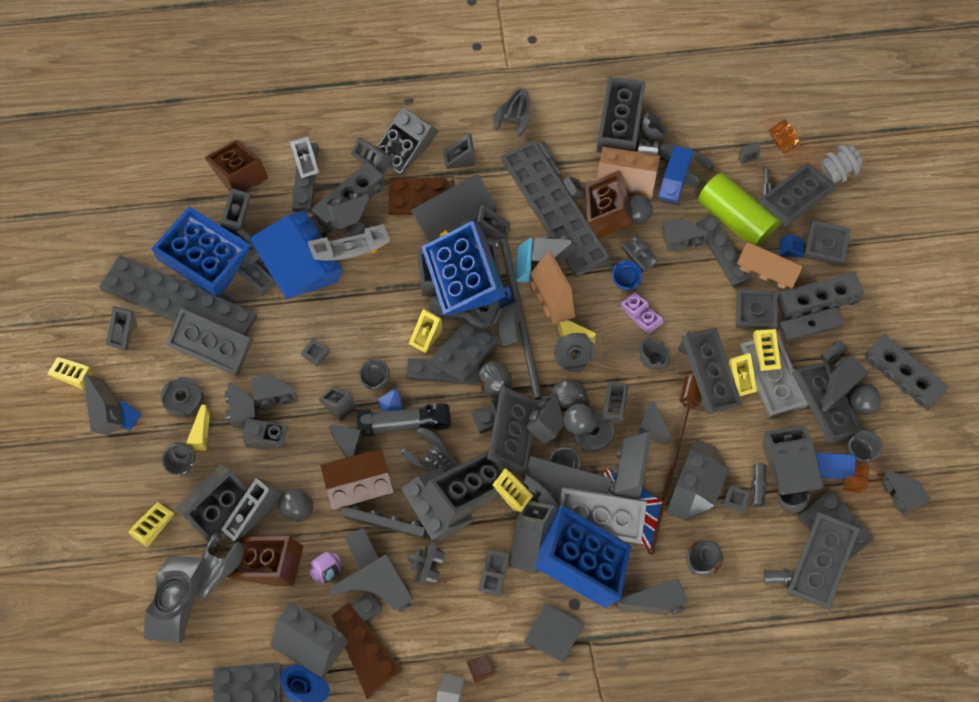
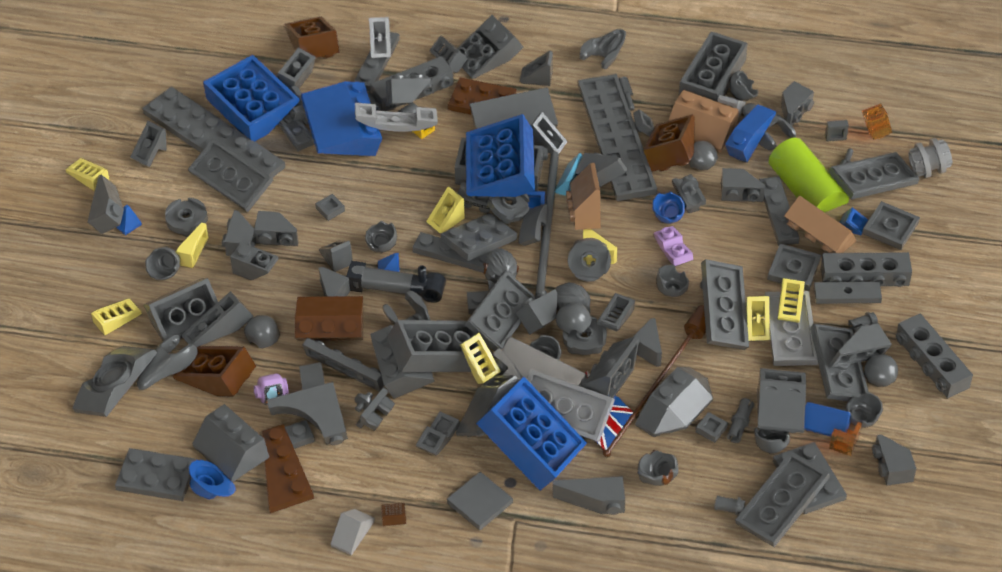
camera: 15 degrees right, 15 degrees down
none -> dark grey slope [781,81,814,126]

